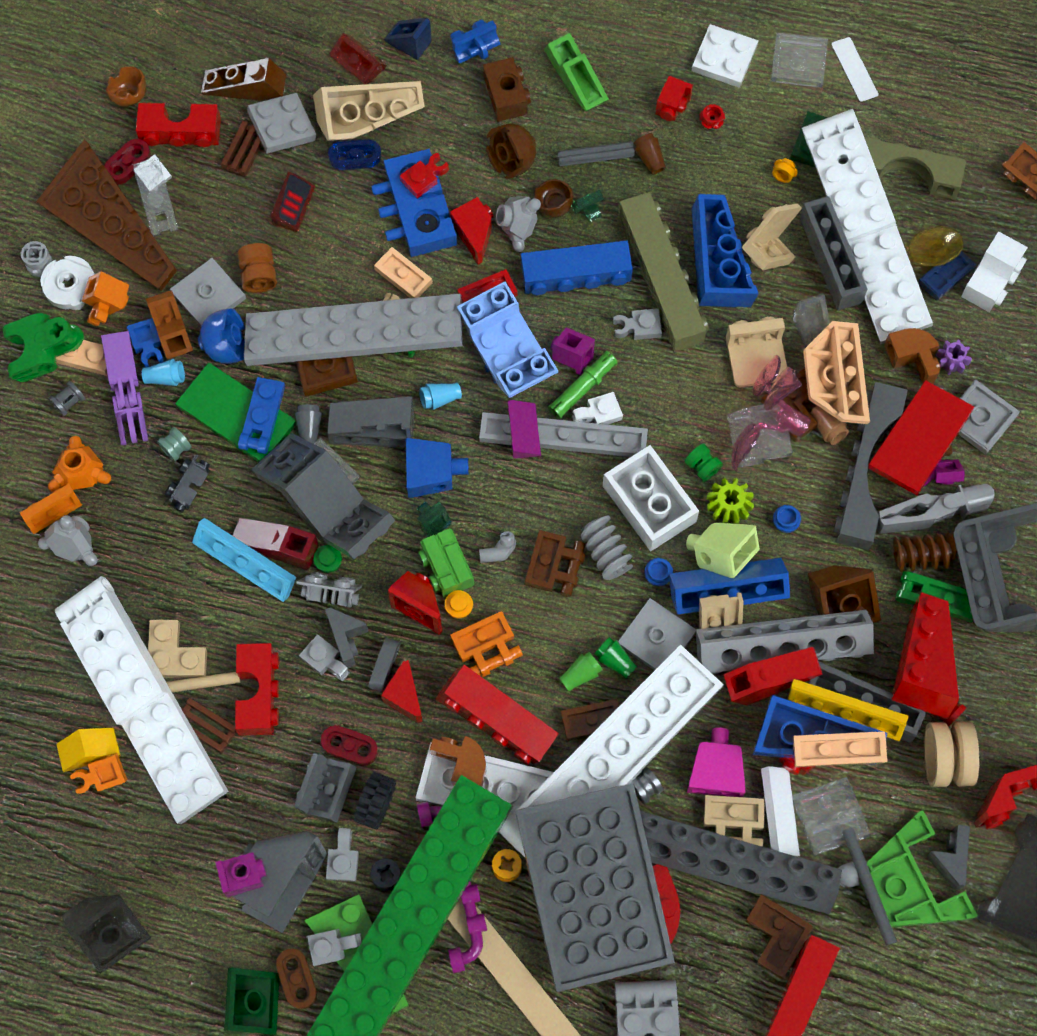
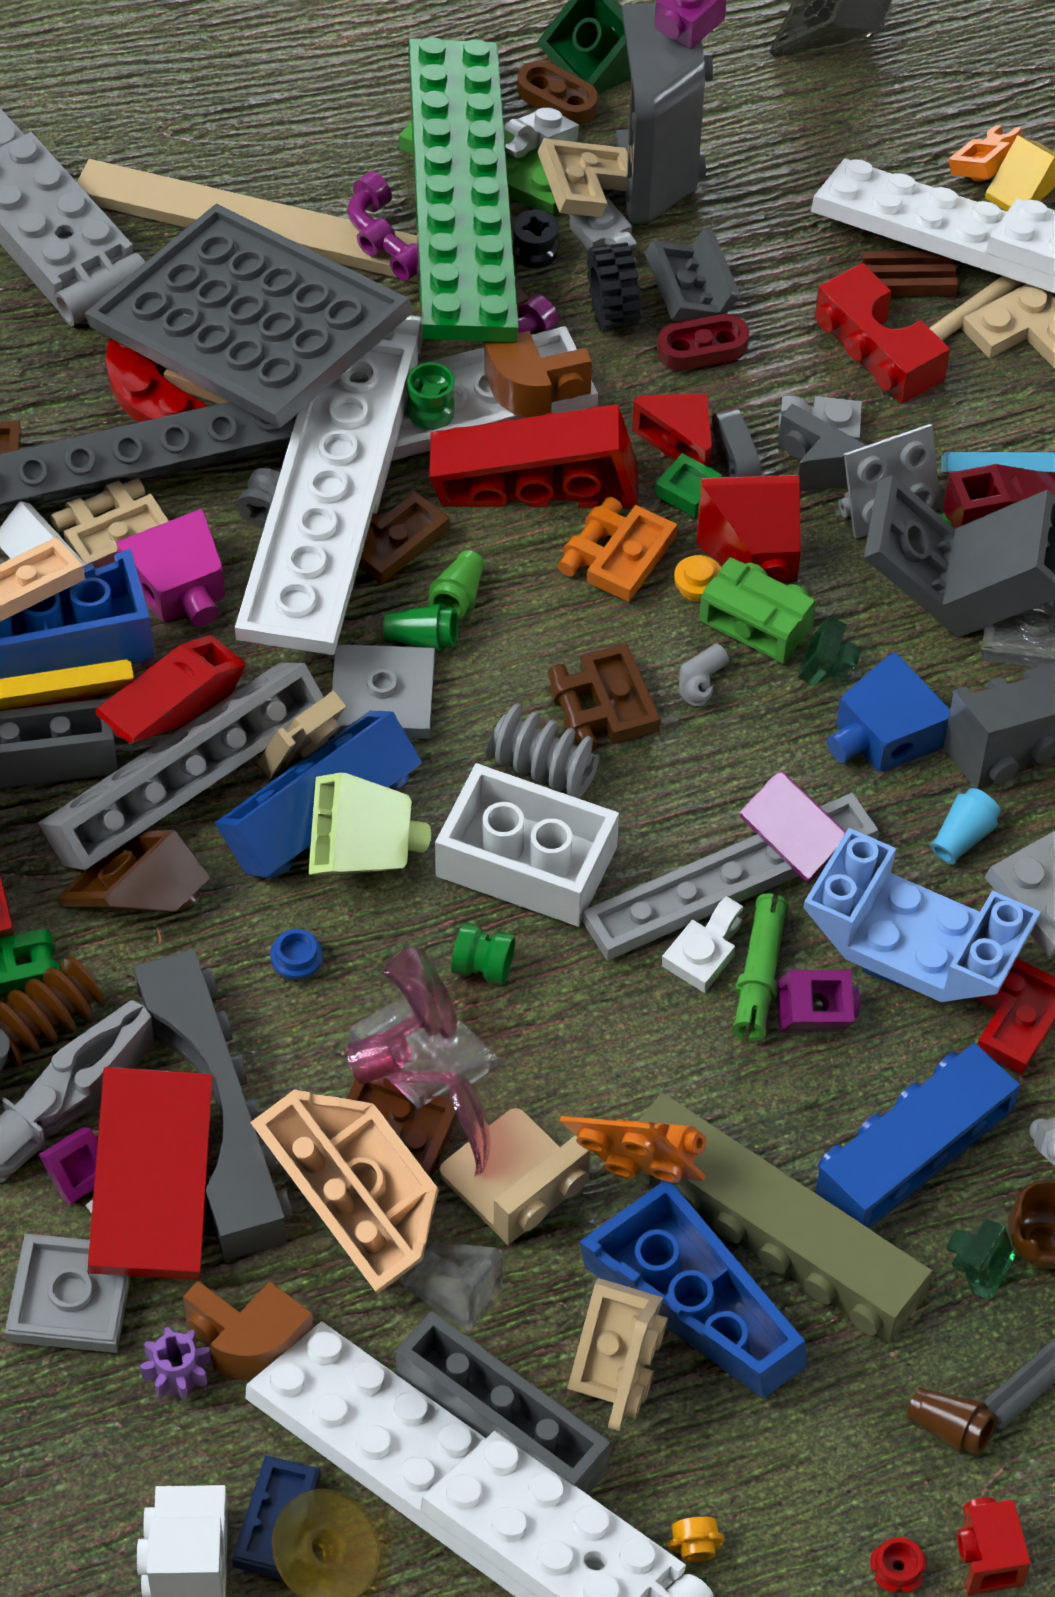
camera: 145 degrees right, 15 degrees down
light grey plate [613,309,662,340] -> none
blue plate [645,558,673,586] -> none
lime gear [706,477,754,524] -> none
none -> green wheel [407,362,455,430]
none -> tan plate [537,138,627,217]
none -> orange hinge [559,1116,706,1183]
none -> green plate [655,453,722,517]

